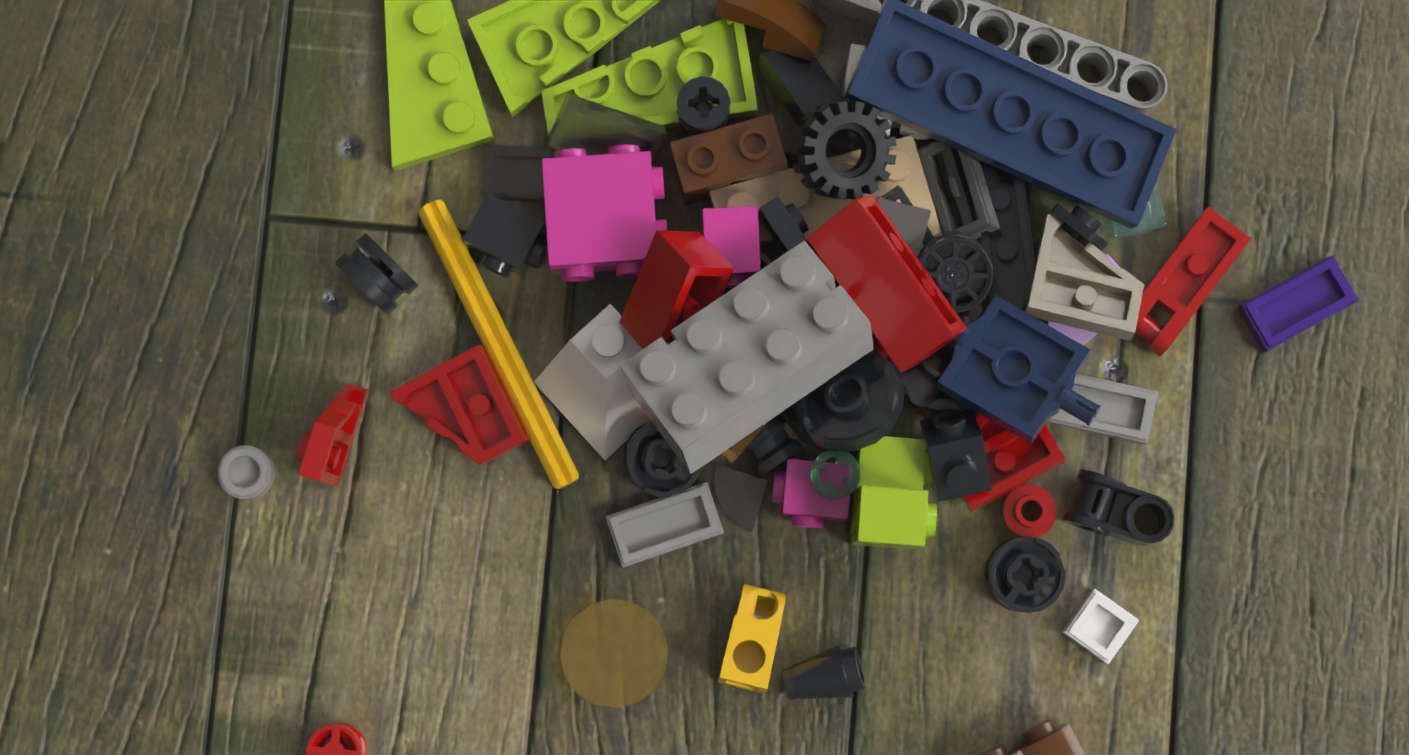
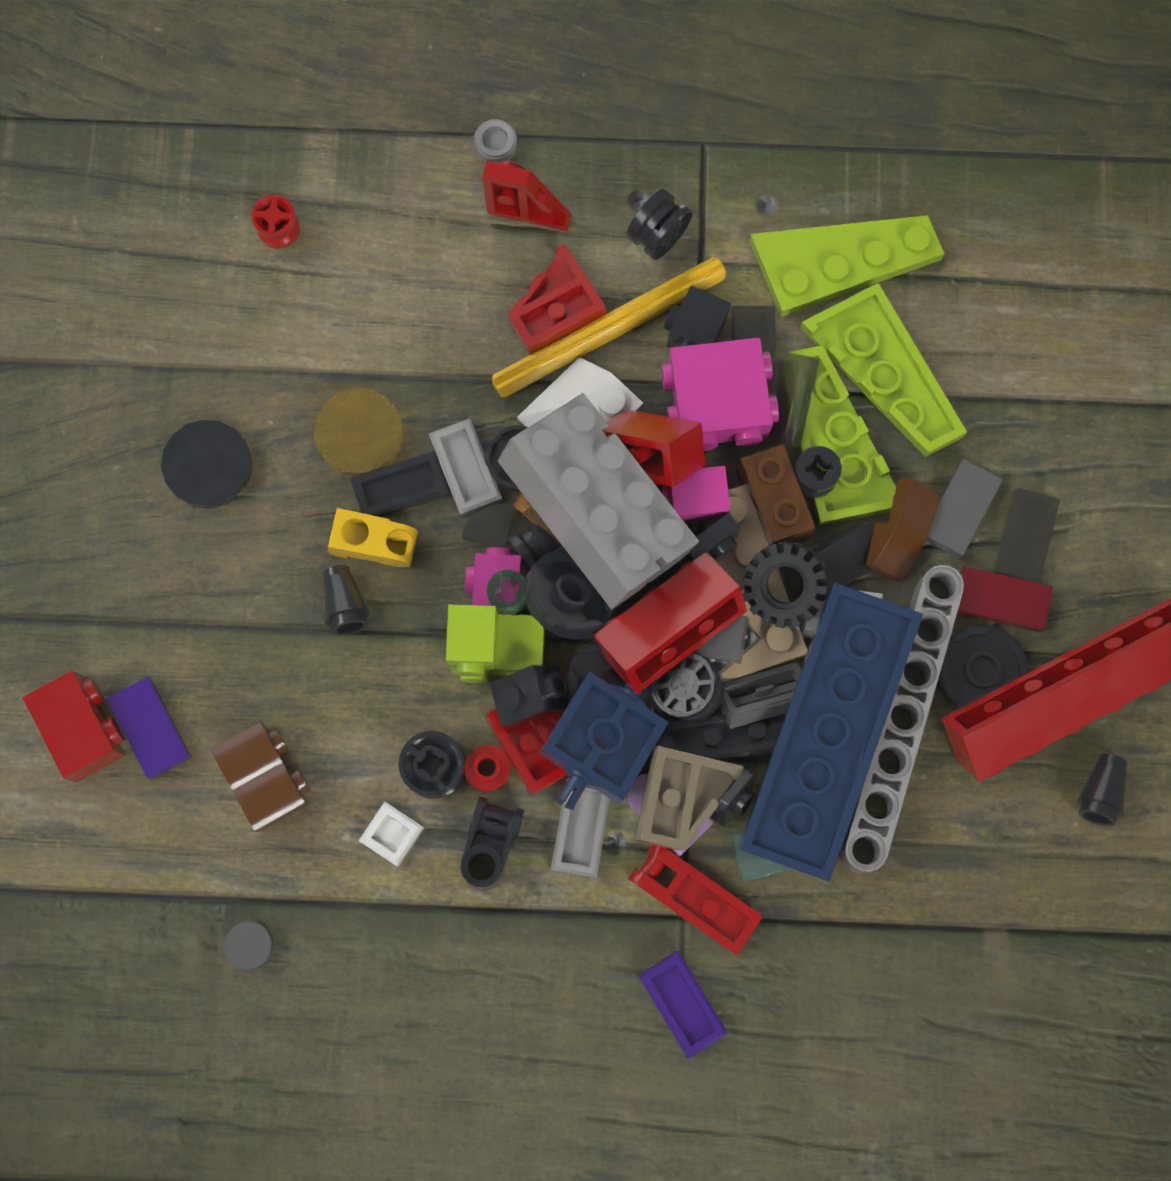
camera: 90 degrees right, 5 degrees down
none -> black tile [350,451,450,518]

